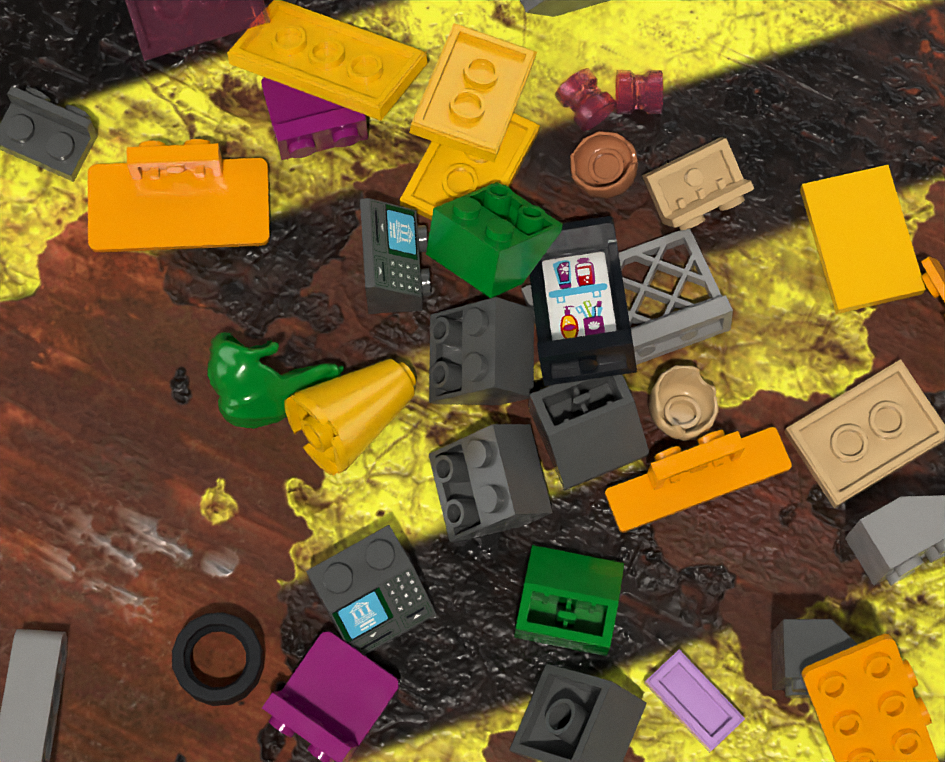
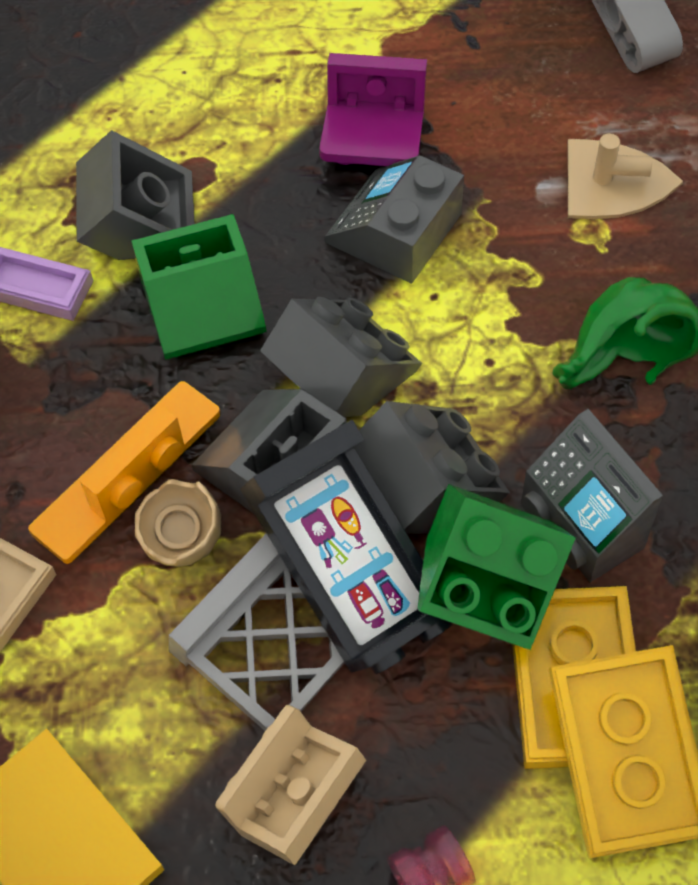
camera: 155 degrees right, 15 degrees down
black tyre [172,612,264,706] -> none
yellow cone [284,359,416,476] -> none
clear pink wheel [555,68,617,131] -> none
nougat hair [570,131,638,199] -> none
none -> tan shield [567,133,683,219]

